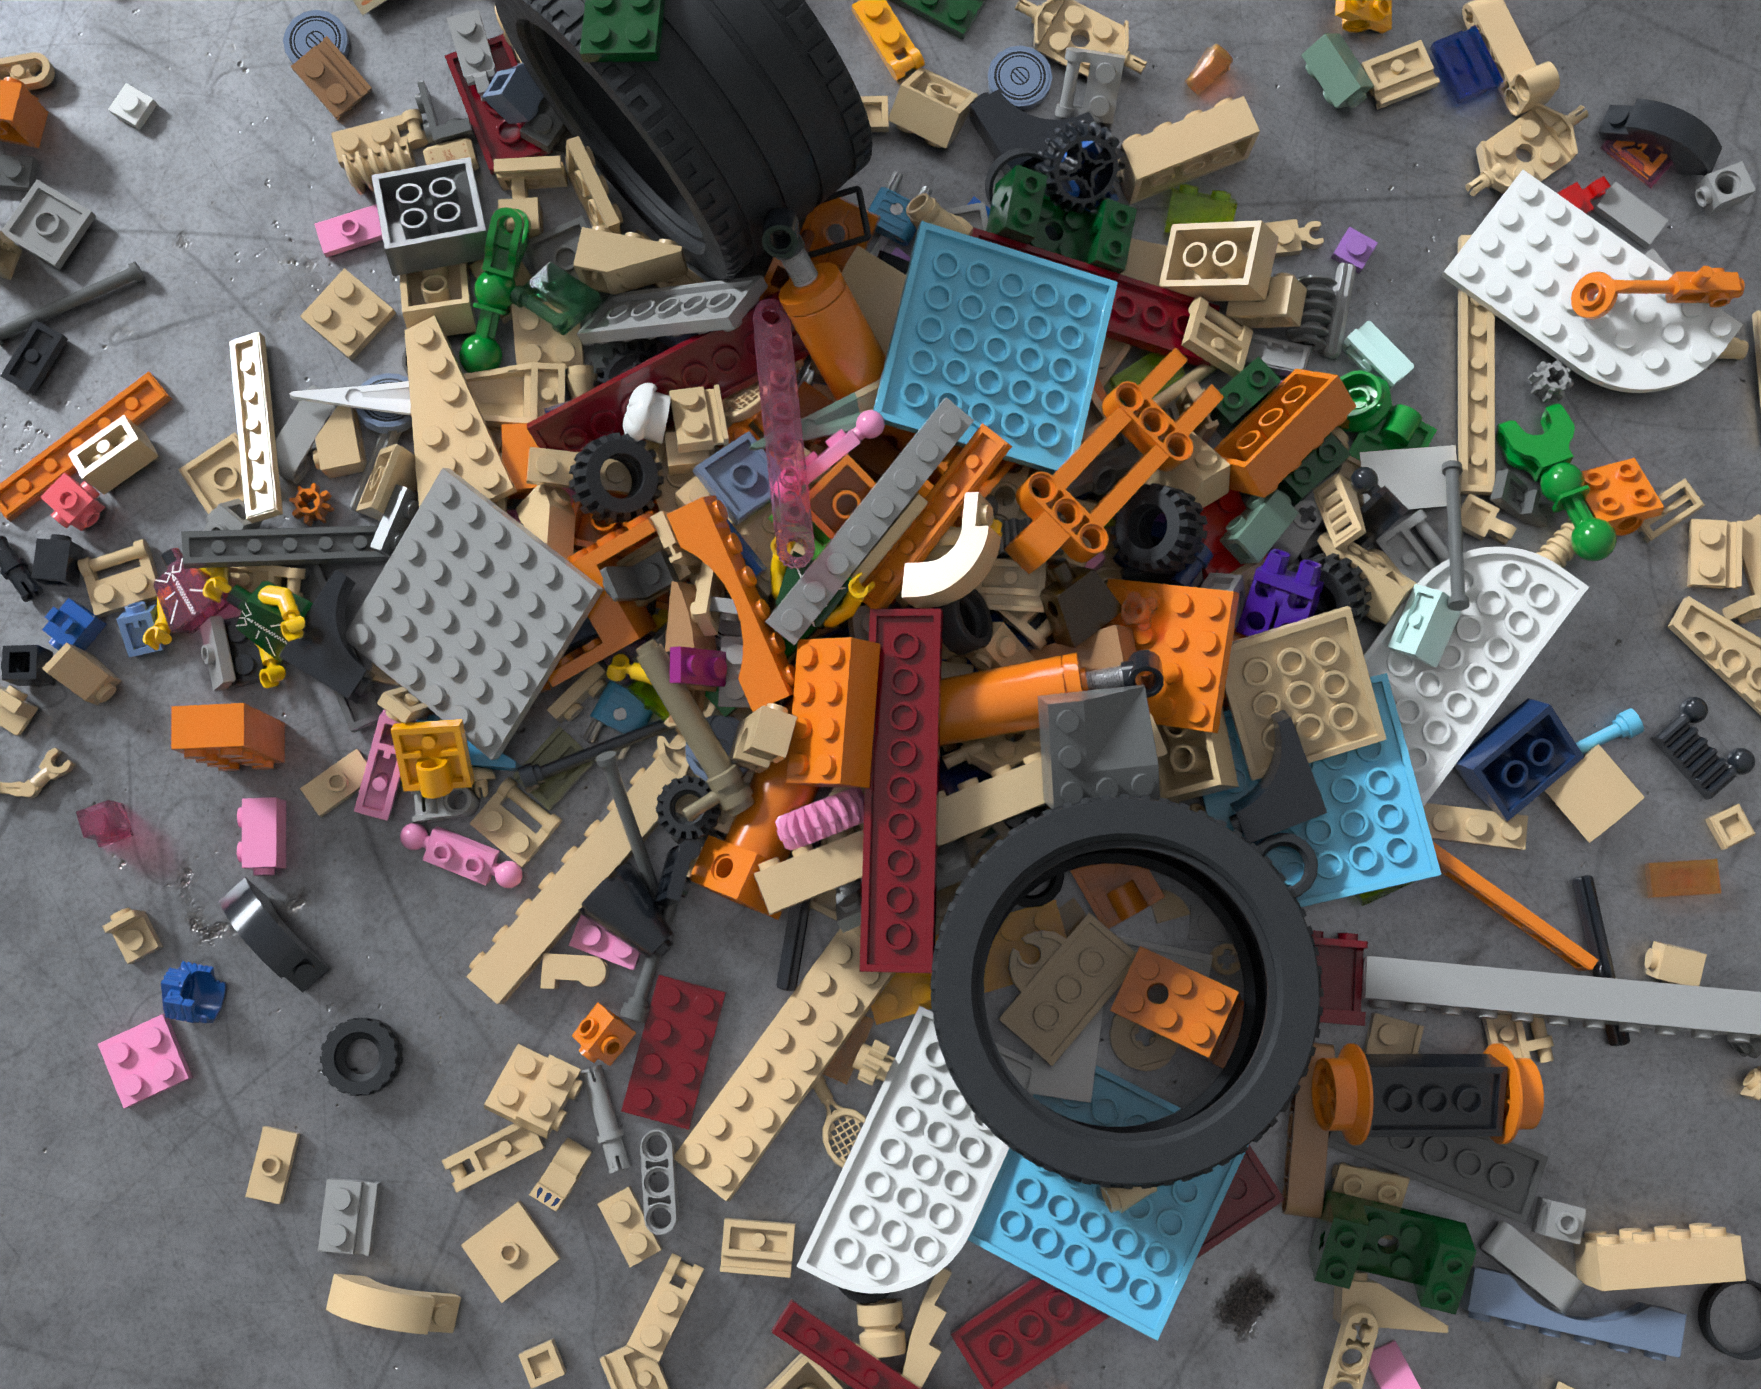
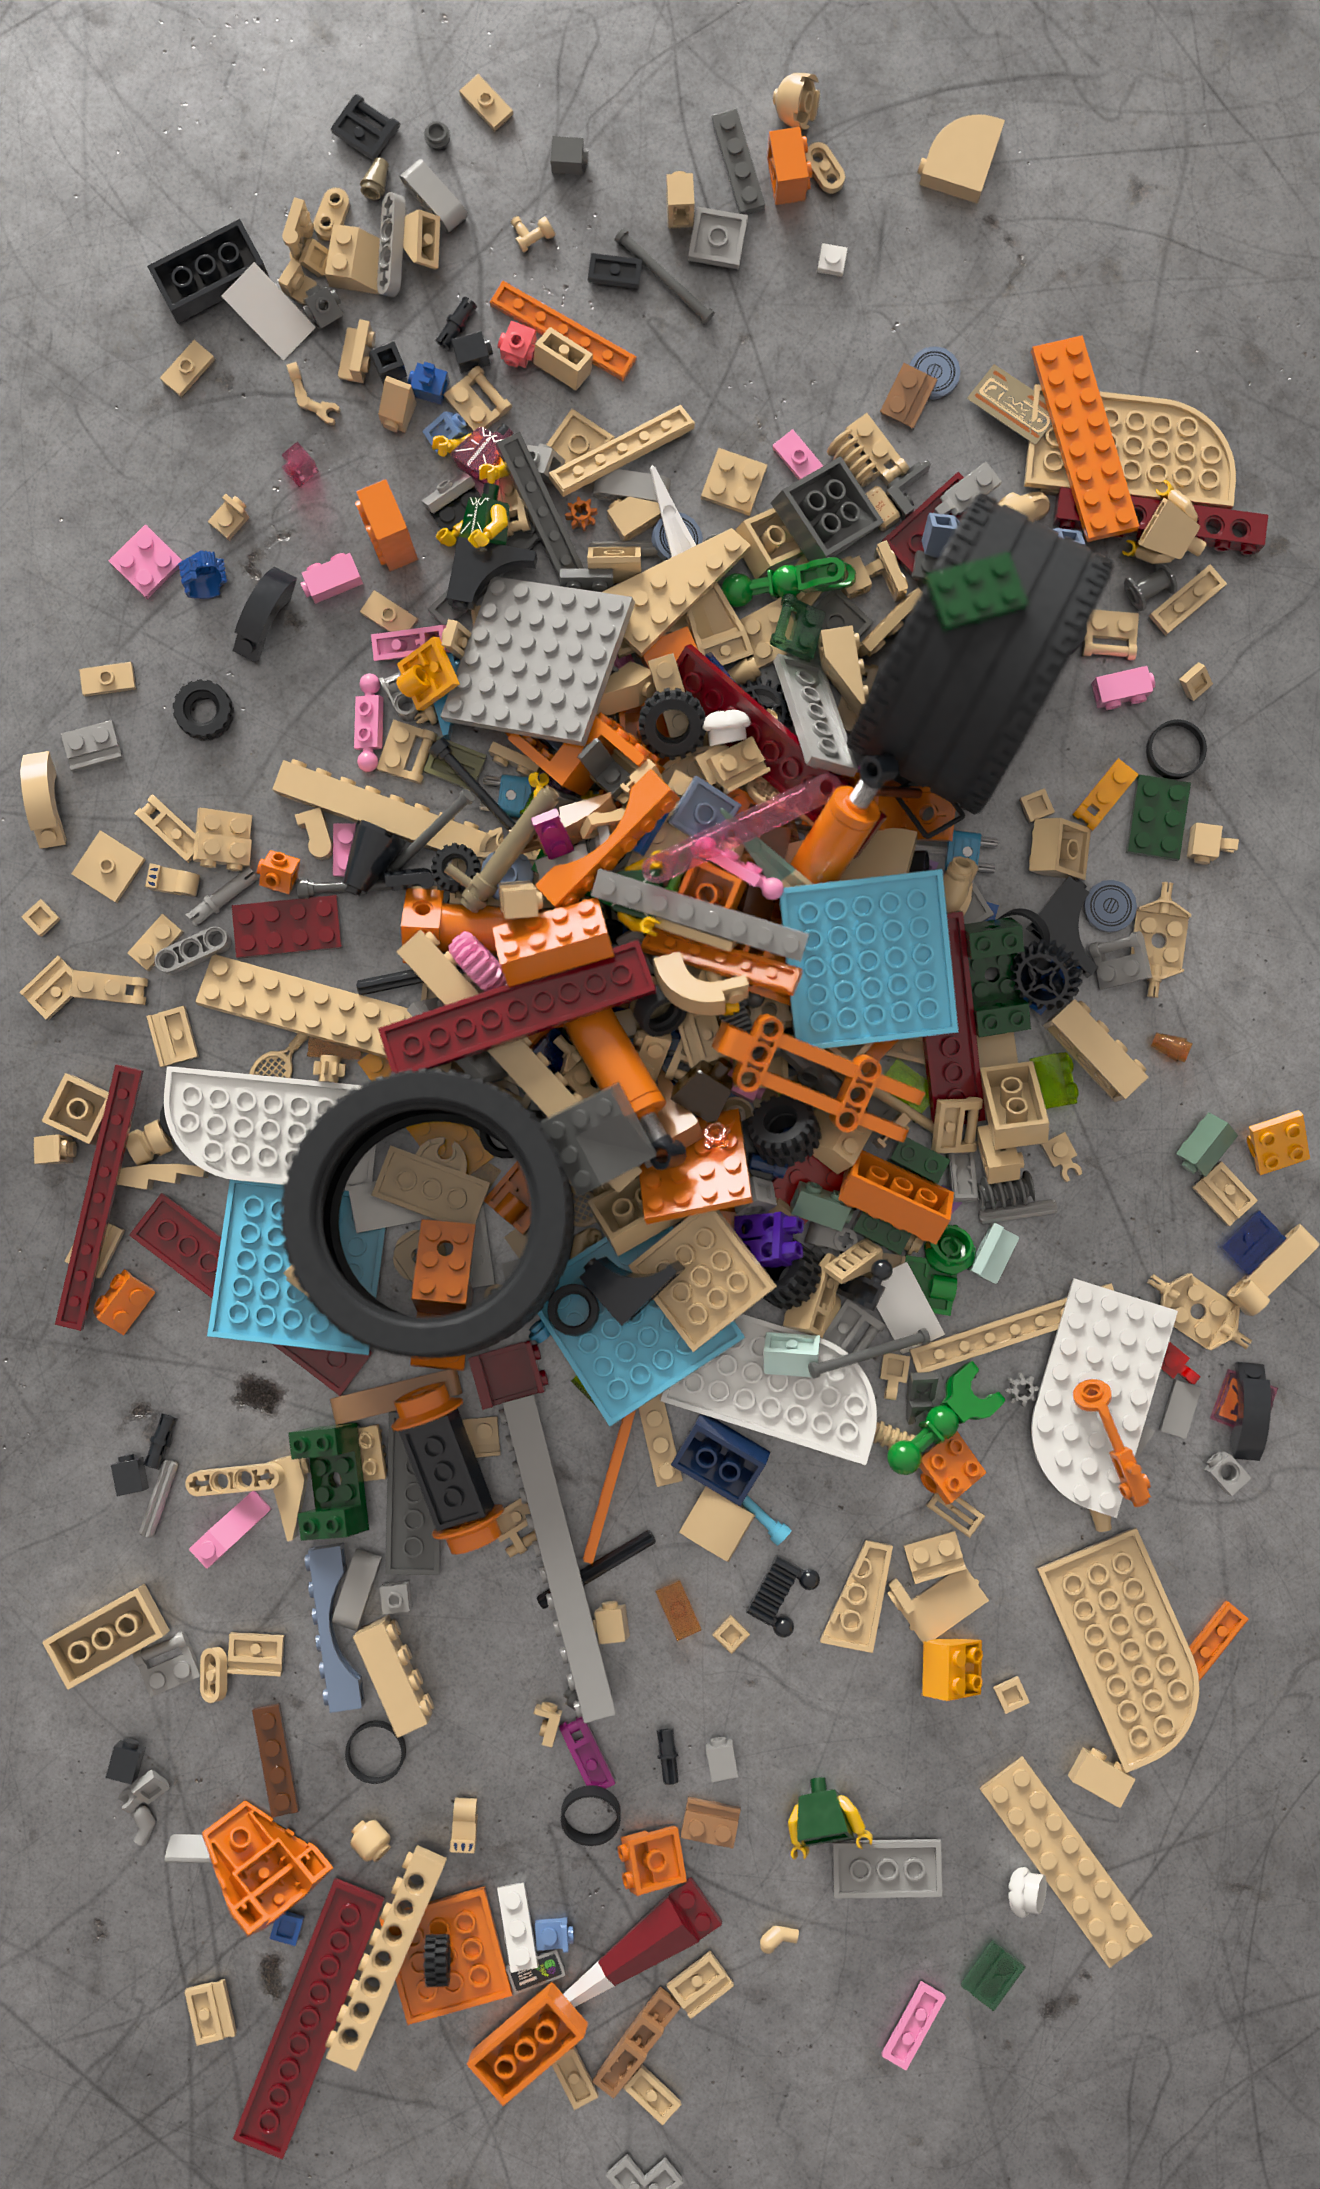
camera: 70 degrees right, 5 degrees up
medium lavender plate [1331,227,1378,274] -> none

